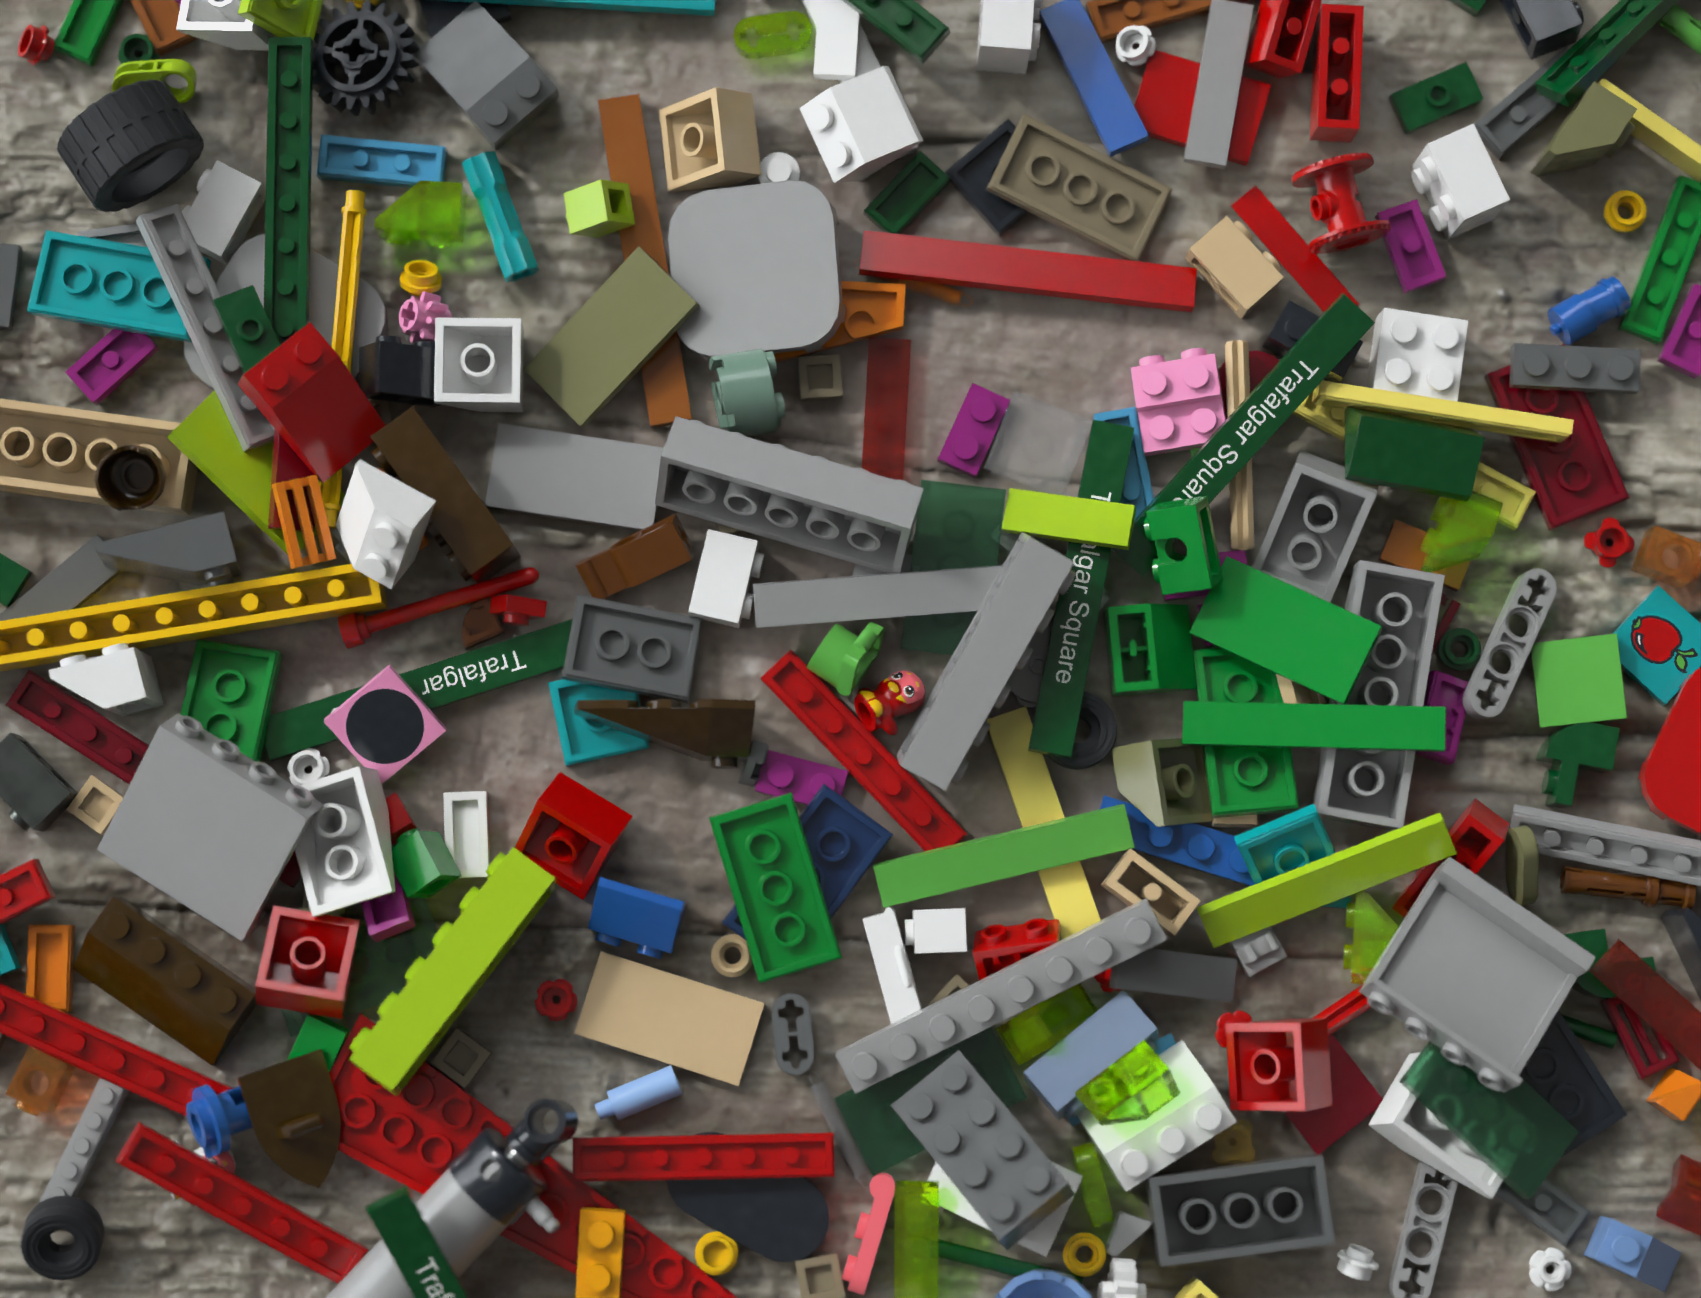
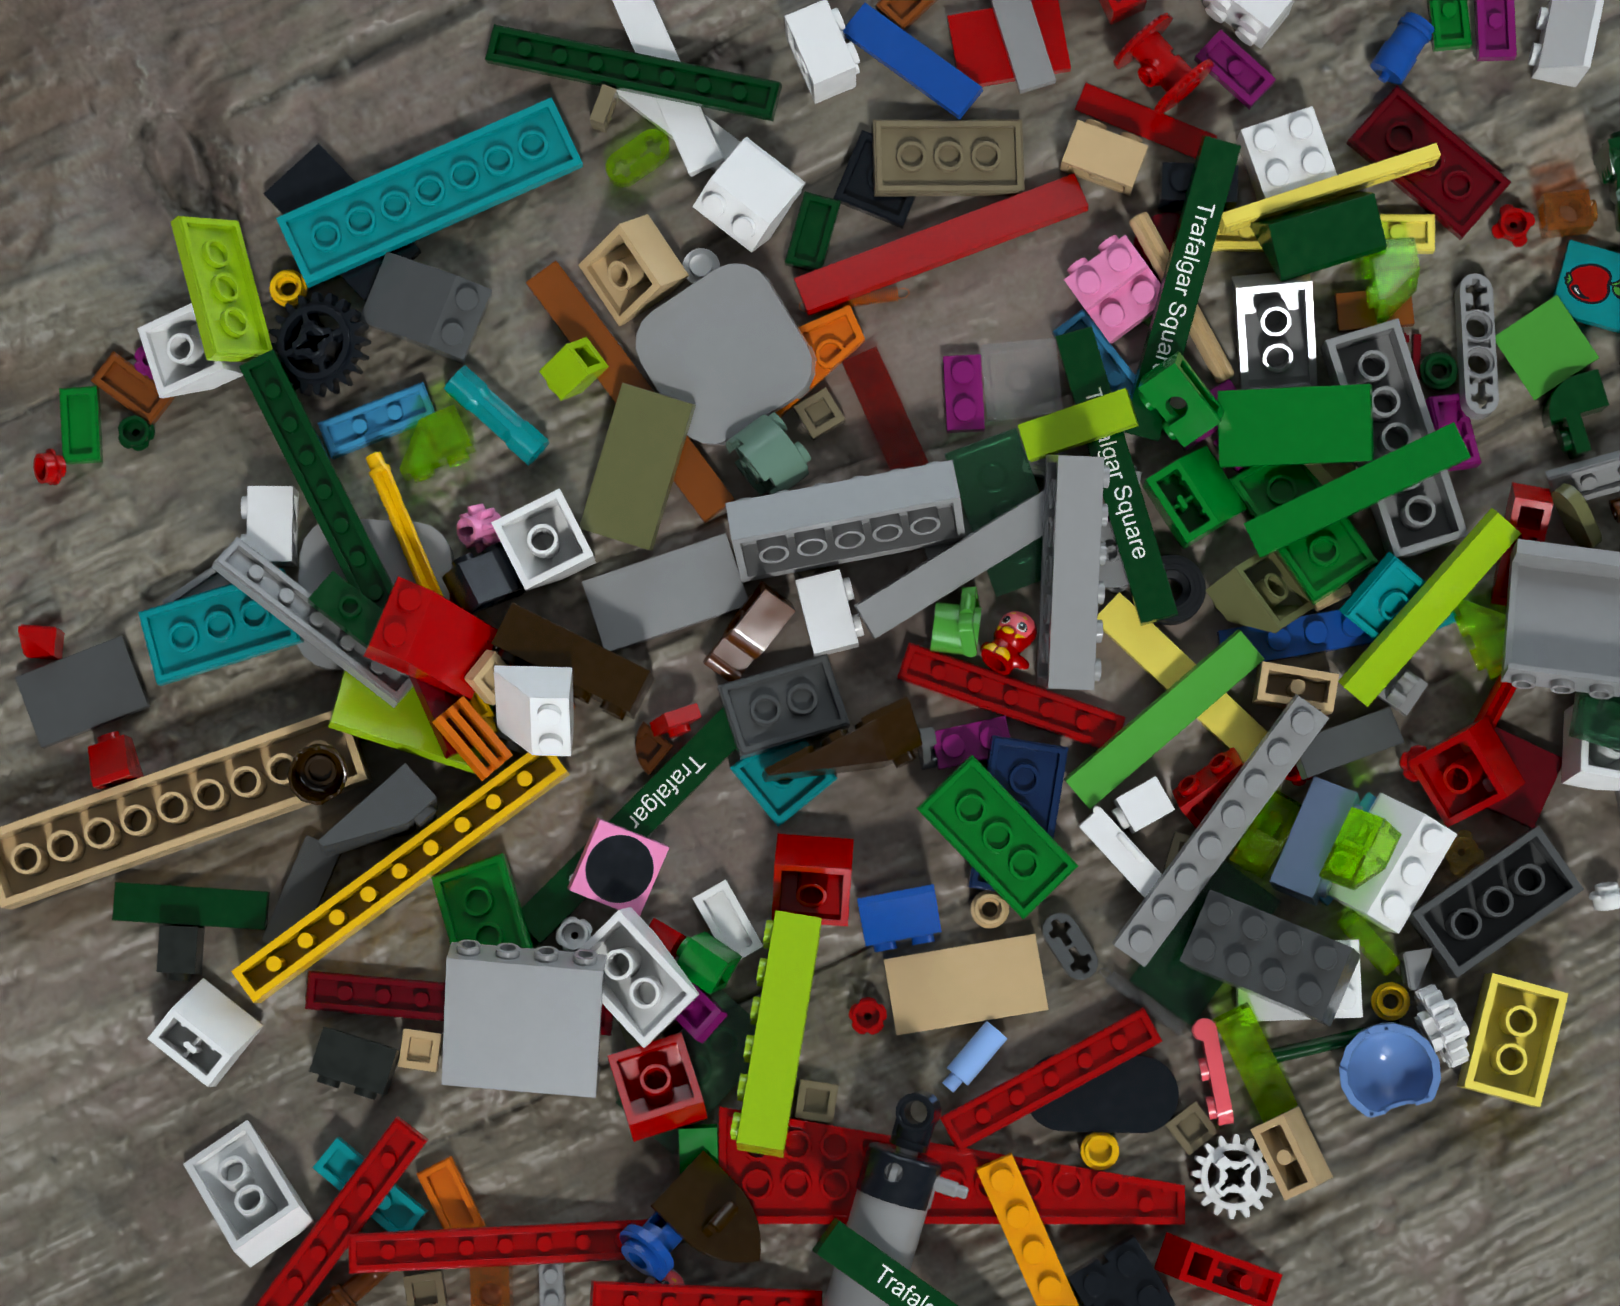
camera: 15 degrees left, 0 degrees up
white slope [49,643,164,716] -> none
black tyre [57,80,204,212] -> none
magenta plate [65,329,160,406] -> none
dark brown slope [72,896,257,1066] -> none
lime piece [112,59,197,104] -> none
red piece [338,567,539,649] -> none
yellow plate [400,260,442,297] -> none
white plate [1116,25,1156,66] -> none
dark grey plate [1509,343,1641,394] -> none
none -> tan tile [464,649,508,705]

